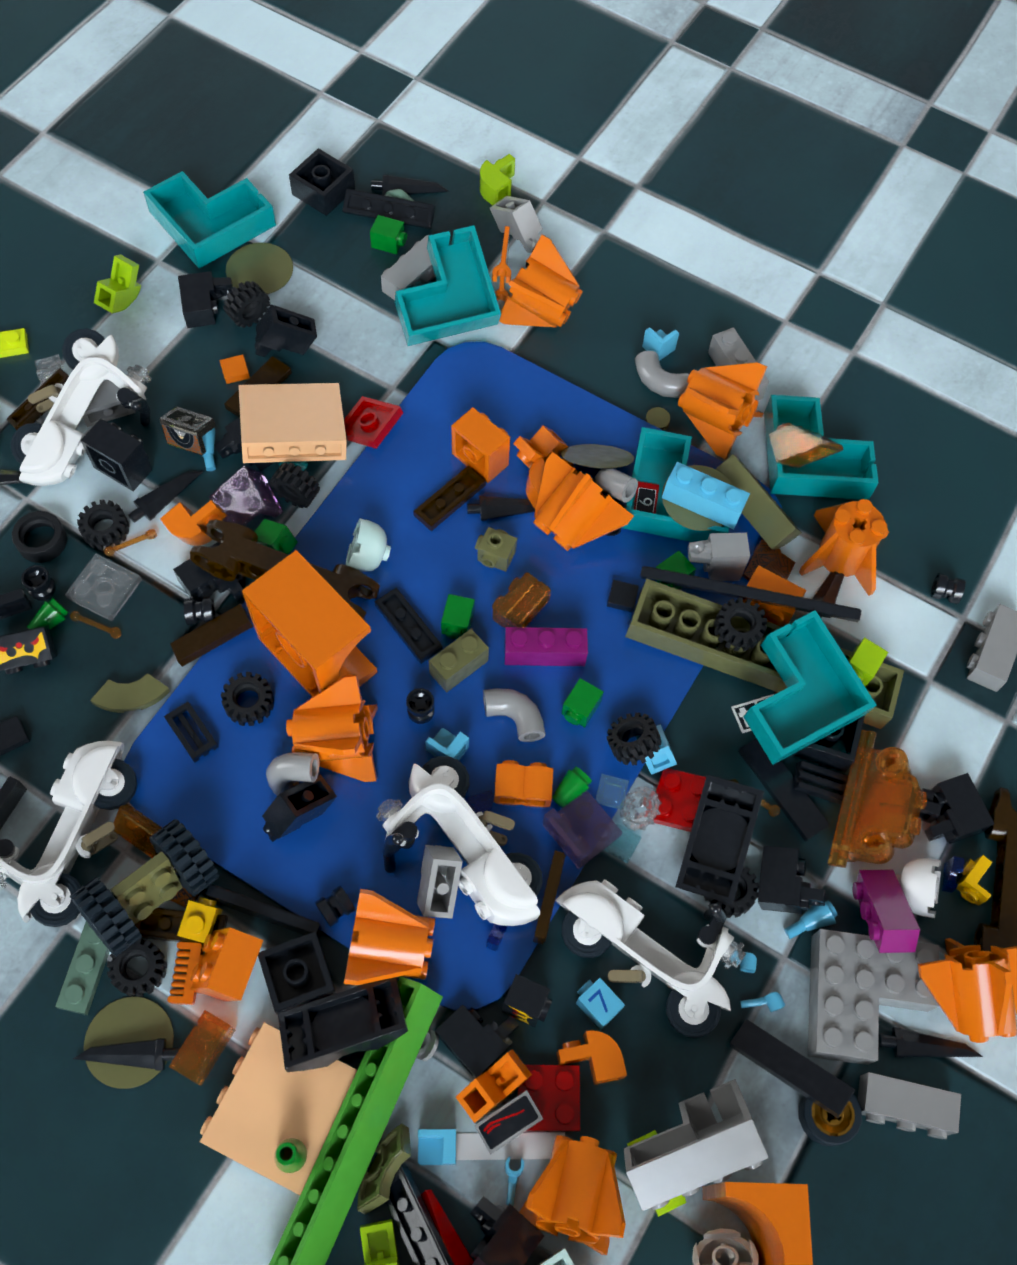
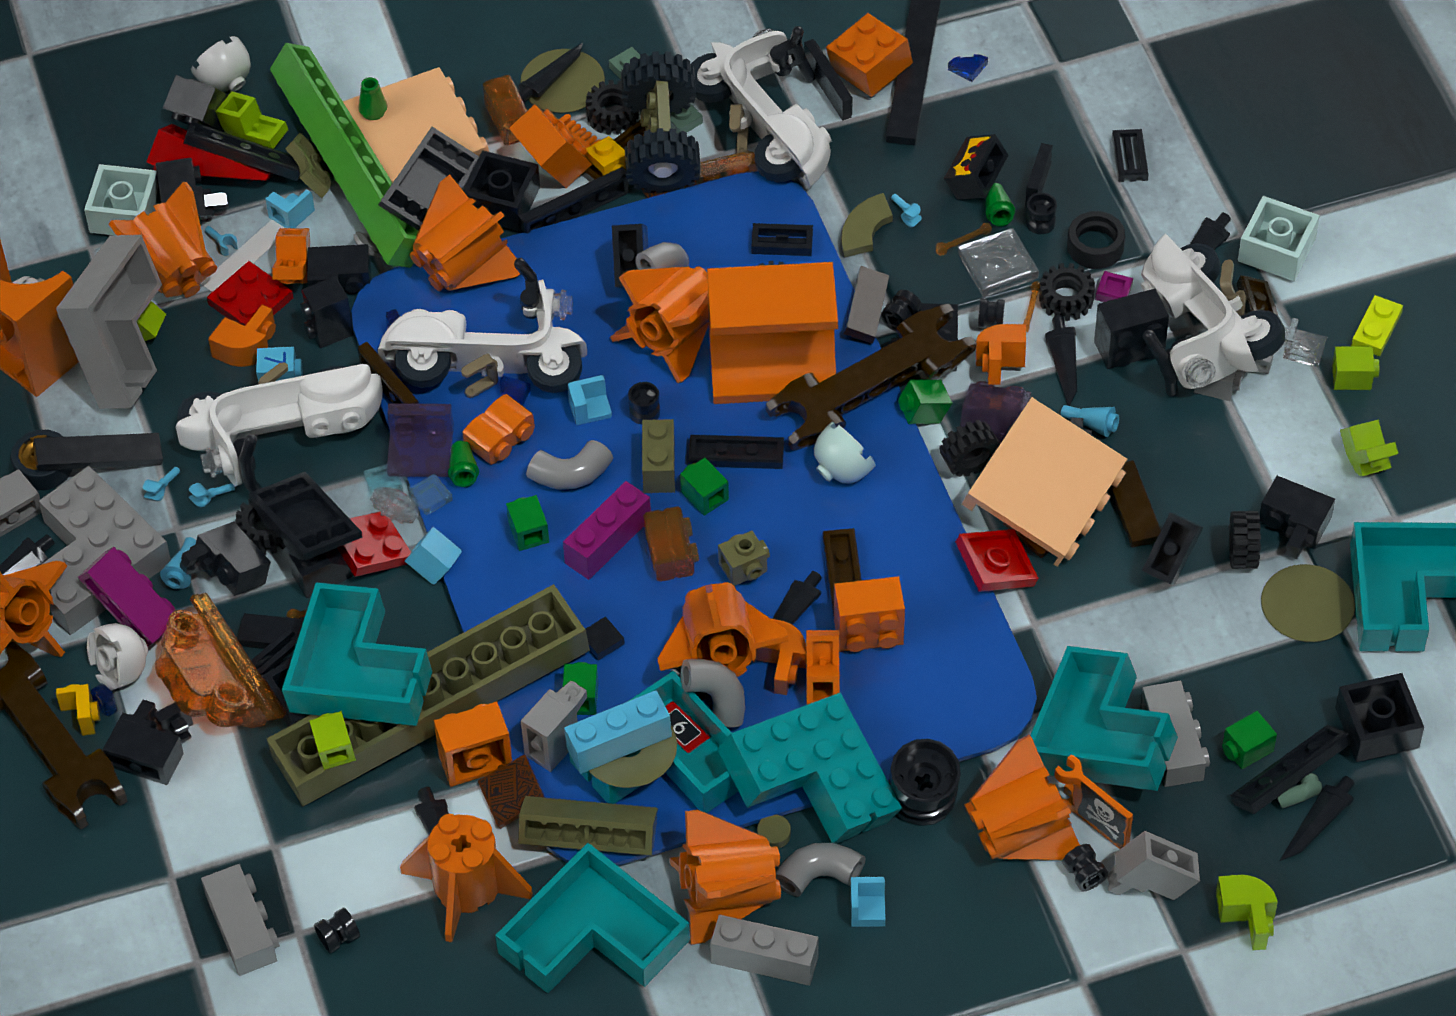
camera: 135 degrees right, 10 degrees down
clear smoke panel [159,406,216,456] -> none
orange tile [219,354,250,384] -> none
black wheel [315,886,356,927] -> none
light grey hinge [417,845,463,919] -> none
black slope [475,1090,543,1155] -> none
olive sticker [561,444,634,468] -> none
black tyre [607,712,661,766] -> none
black tile [640,566,862,622] -> none
black tyre [714,597,768,651] -> none
clear orange slope [769,423,843,468] -> none
none -> teal piece [717,692,902,844]
none -> black wheel [889,739,961,826]
none -> medium azure hand [891,194,922,227]
none -> black wheel [978,298,1005,329]
none -> magenta tile [1095,271,1133,302]
none -> lime brick [1332,346,1379,390]

